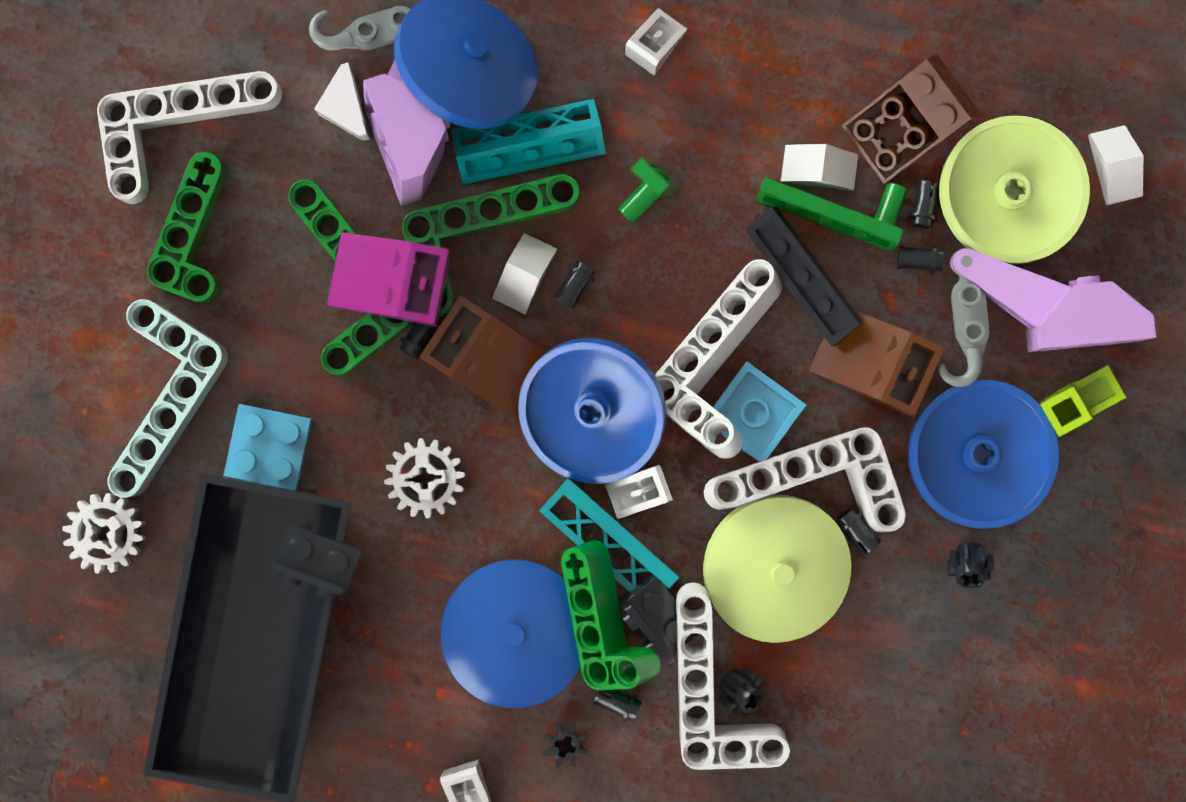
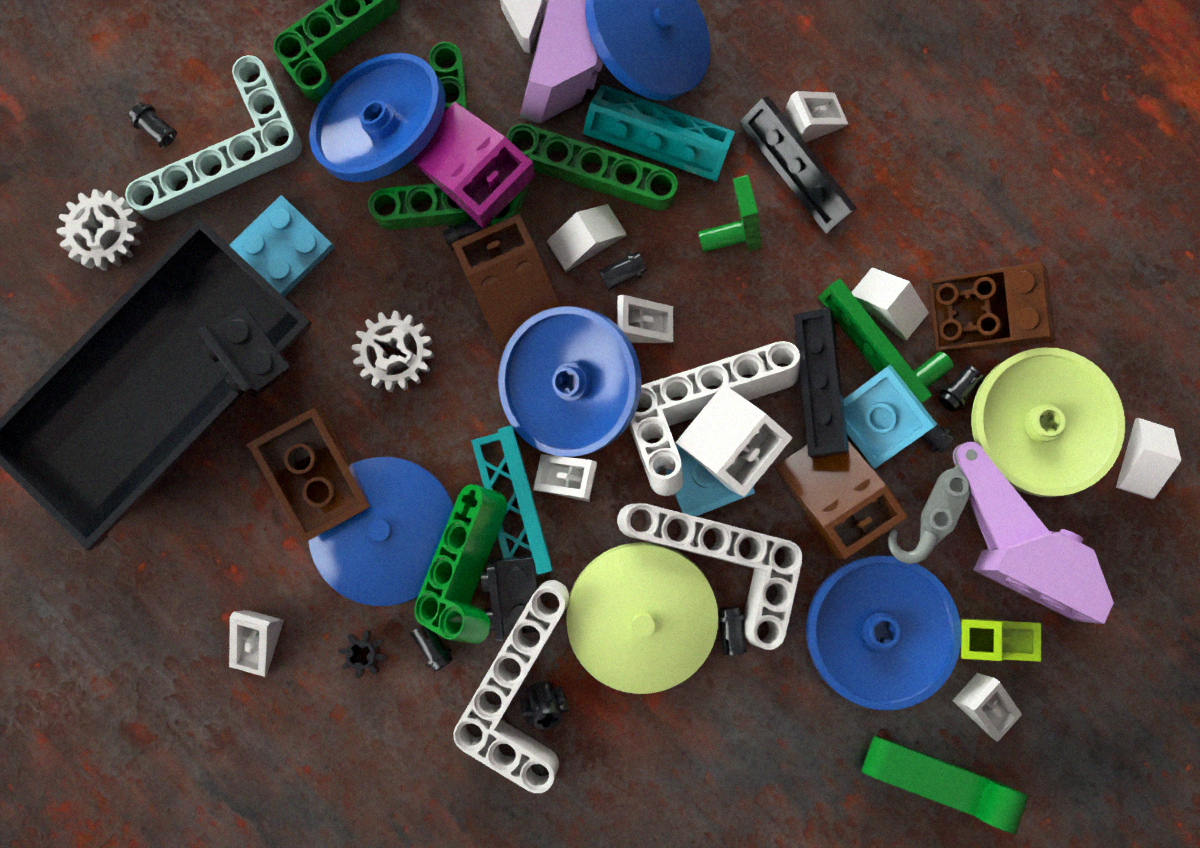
camera: 30 degrees right, 5 degrees down
black gear [947,542,994,588] -> none
none -> black pin [128,102,177,148]
none -> reddish brown slope [247,407,371,543]
none -> blue dish [309,53,445,182]
none -> white slope [617,295,673,343]
none -> white slope [675,385,793,497]
none -> black plate [739,96,857,233]
none -> medium azure plate [843,364,937,469]
none -> green beam [861,735,1029,835]
none -> white slope [952,673,1022,742]

